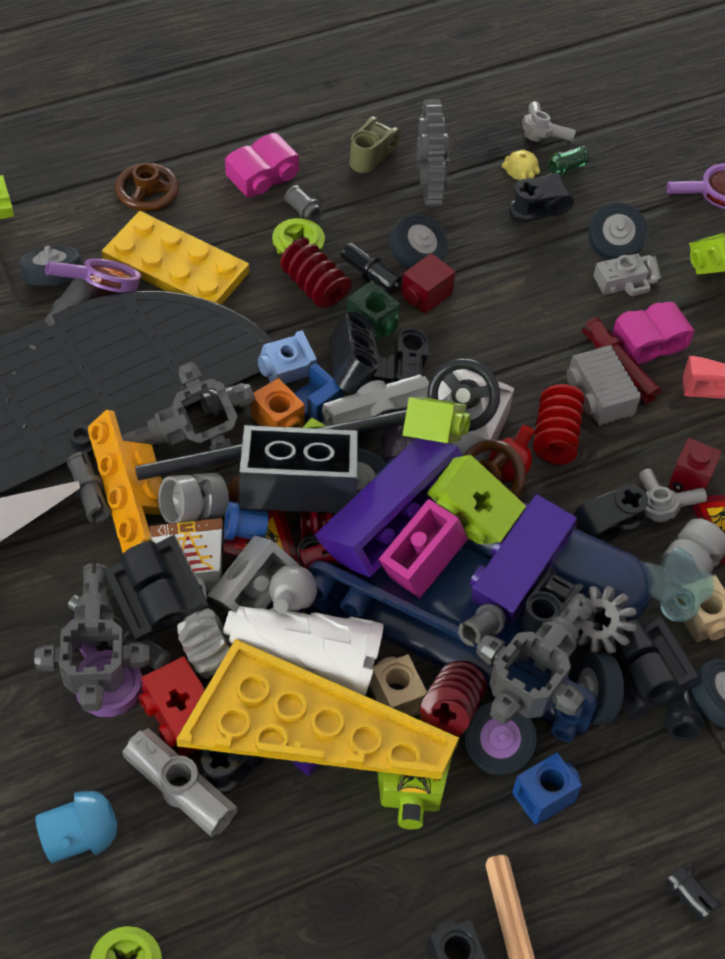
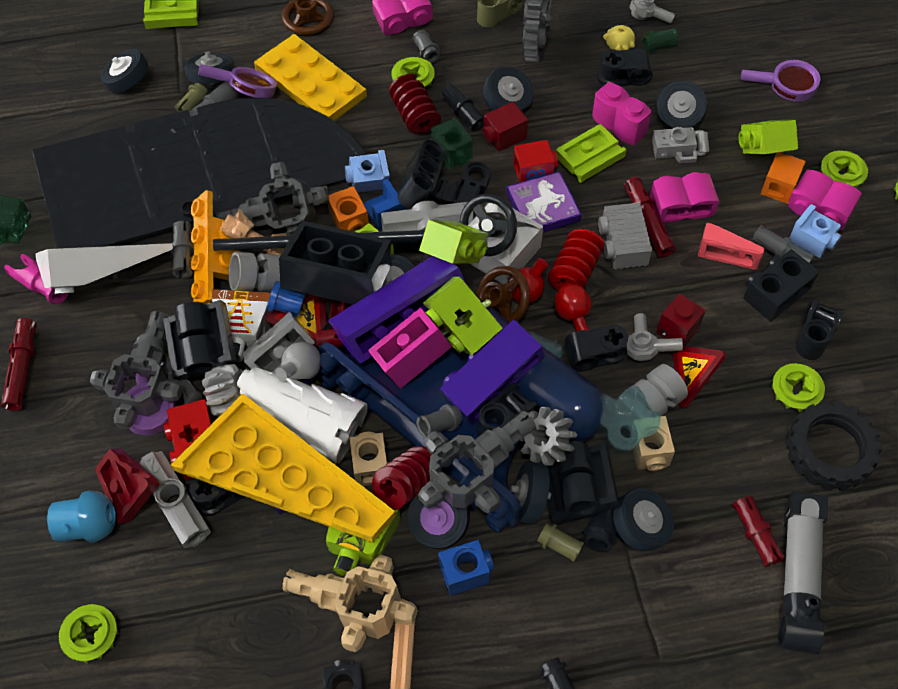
camera: 20 degrees right, 5 degrees up
none -> dark red wing [95,449,160,524]
none -> olive pin [175,83,209,112]
none -> light nougat piece [220,209,286,257]
none -> tan piece [283,555,418,652]
none -> tile [506,171,582,232]
none -> red brick [513,140,558,183]
none -> olive pin [537,523,584,562]
none -> red piece [554,282,592,331]
none -> lime plate [556,124,627,183]
none -> dark pink brick [592,82,651,145]

